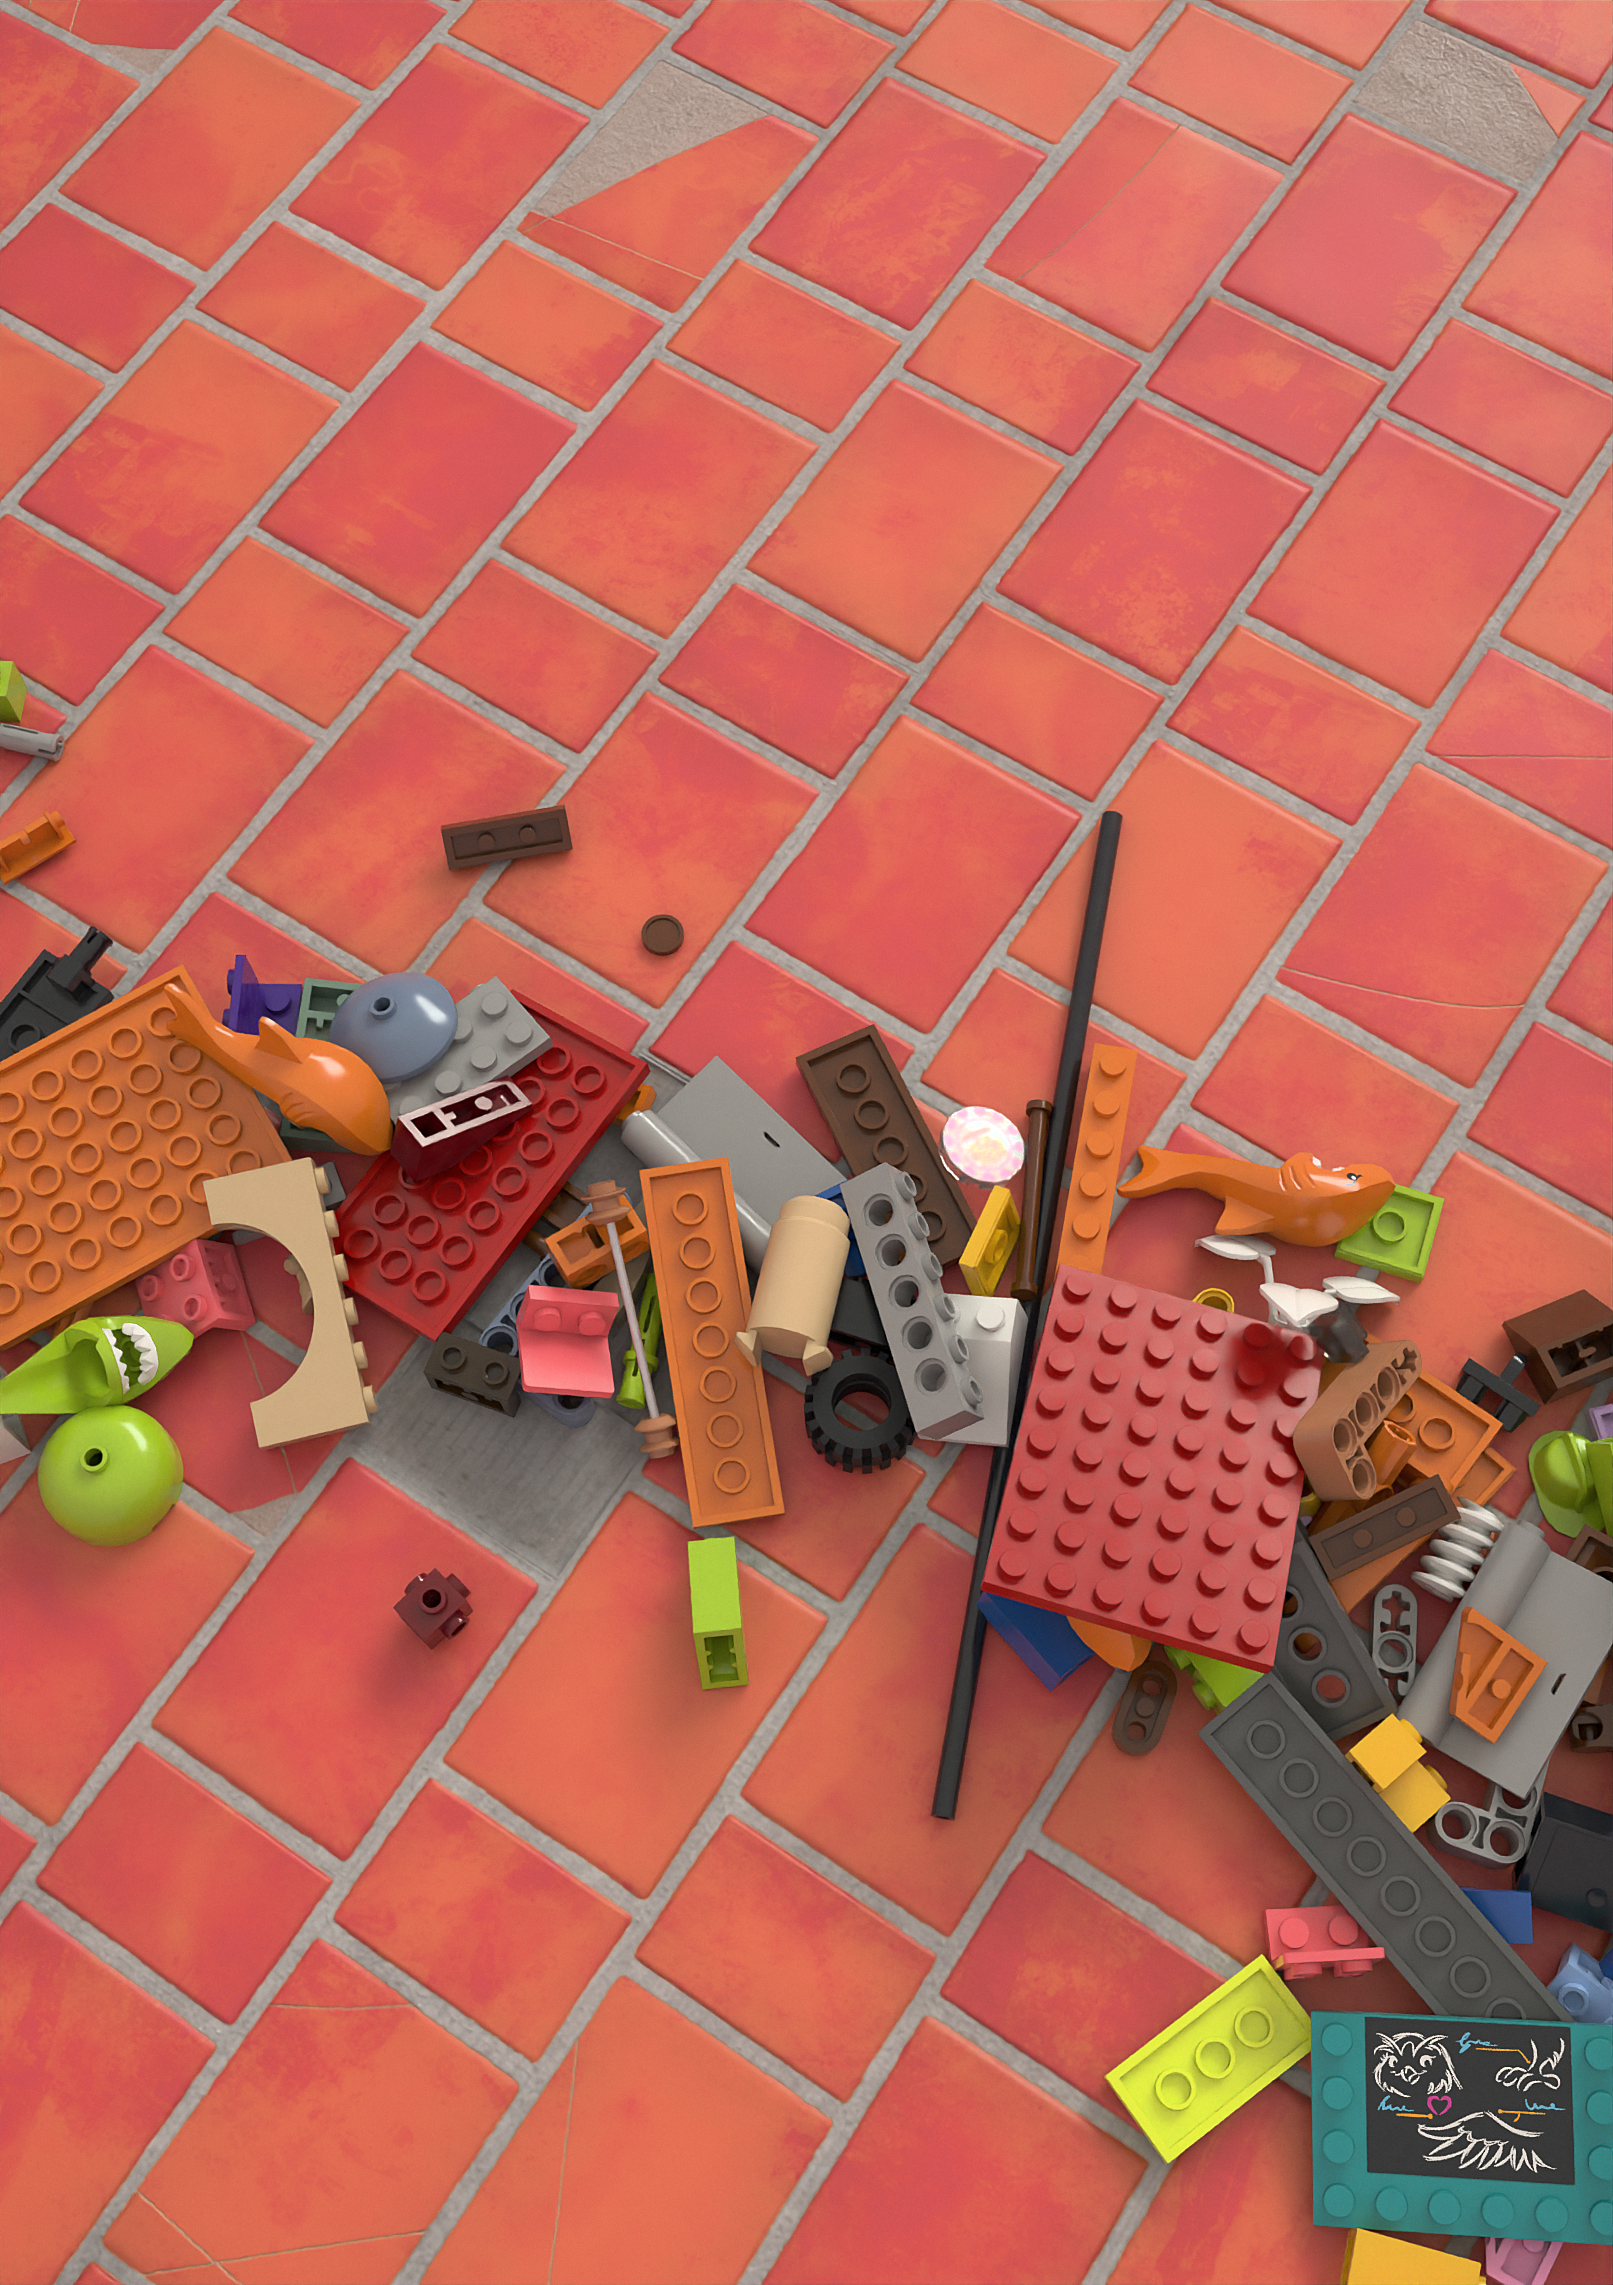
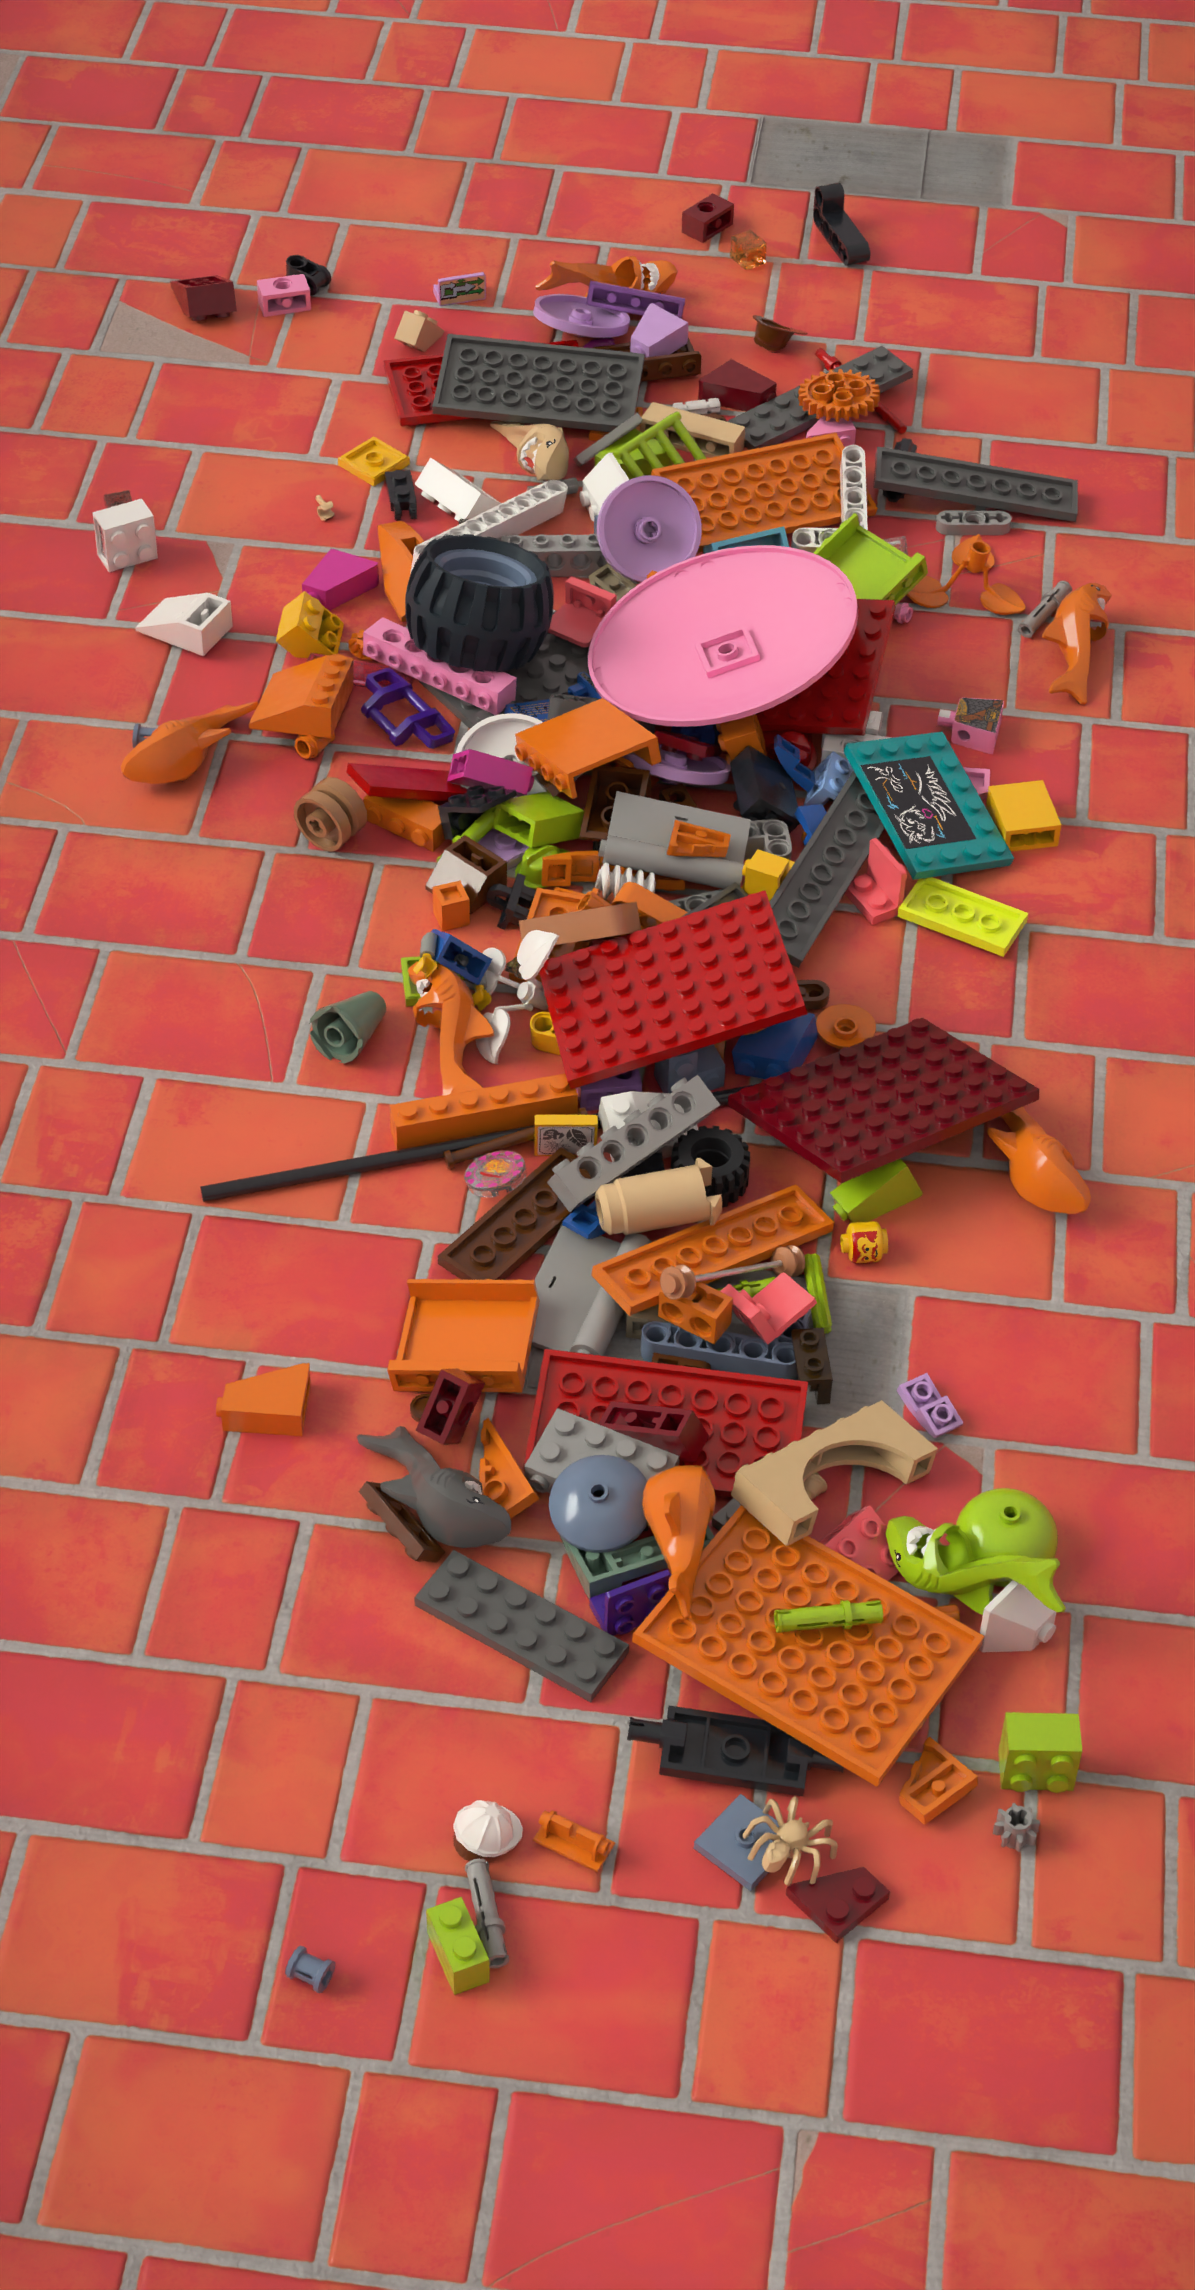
camera: 120 degrees left, 20 degrees down
dark red brick [393,1568,473,1650] -> none
reddish brown plate [1308,1474,1461,1582] -> none
none -> orange slope [216,1363,311,1436]
none -> sand blue bush [285,1945,335,1993]
none -> sand green cone [309,991,387,1063]
none -> dark grey piece [357,1426,511,1548]
none -> orange panel [387,1279,540,1393]
none -> torso [413,929,492,1011]
none -> dark grey plate [414,1550,629,1702]
none -> dark red brick [415,1368,485,1445]
none -> orange panel [433,881,470,931]
none -> white piece [453,1800,523,1861]
none -> orange wing [479,1418,540,1519]
none -> orange slope [541,851,599,886]
none -> dark red plate [728,1018,1039,1183]
none -> lime pin [774,1600,883,1633]
none -> lime axle [804,1253,832,1334]
none -> orange dish [816,1004,876,1049]
none -> yellow head [840,1221,888,1263]
none -> lavender slope [896,1373,964,1438]
none -> orange piece [987,1107,1091,1214]

